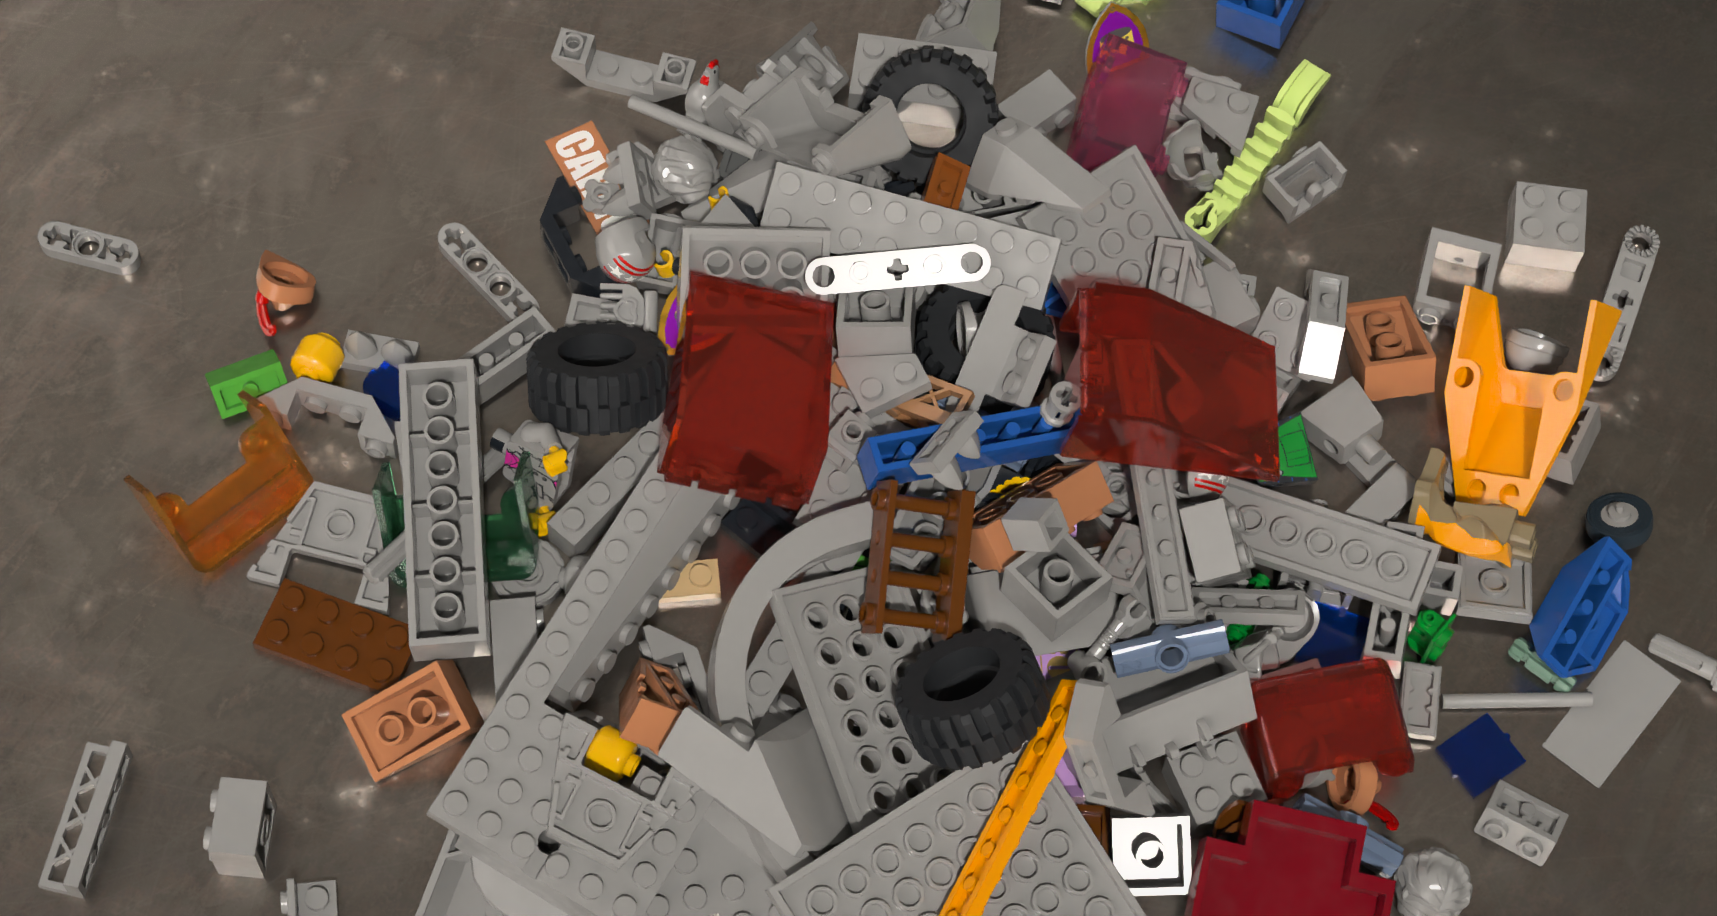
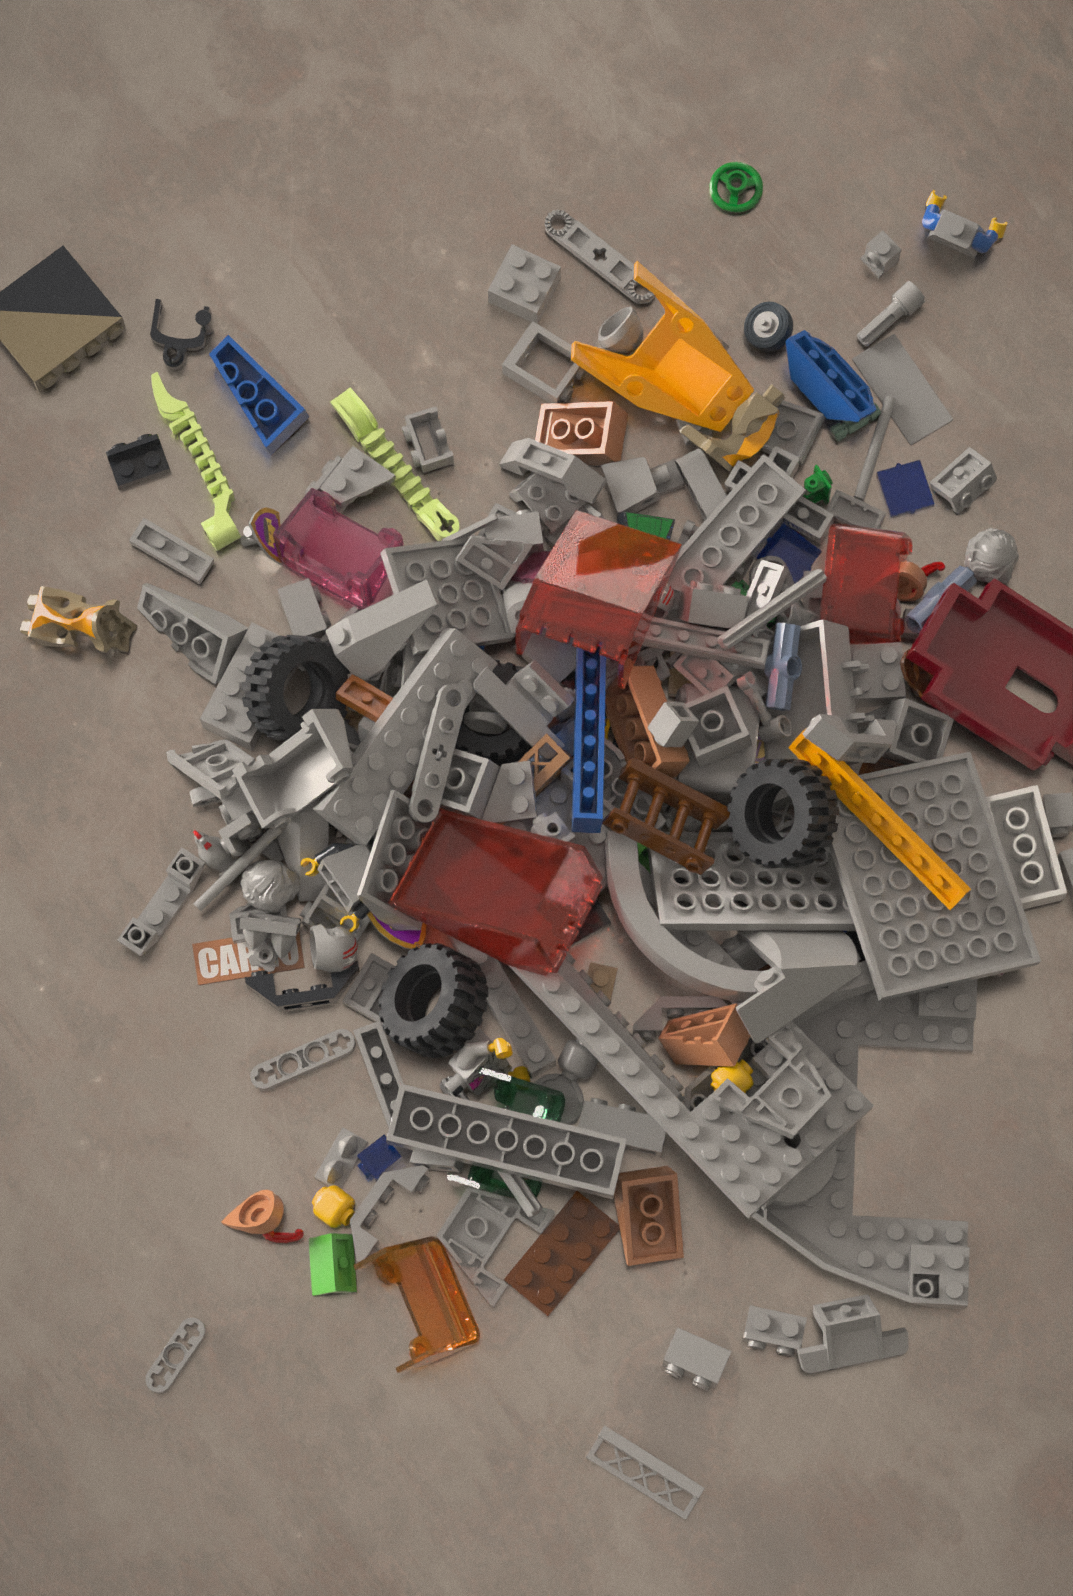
camera: 65 degrees left, 10 degrees up
light grey piece [599,283,658,333] -> none
light grey tile [909,410,984,490] -> none
light grey bush [1040,381,1083,427] -> none
light grey helmet [1162,120,1223,191] -> none
none -> light grey axle [717,569,827,650]

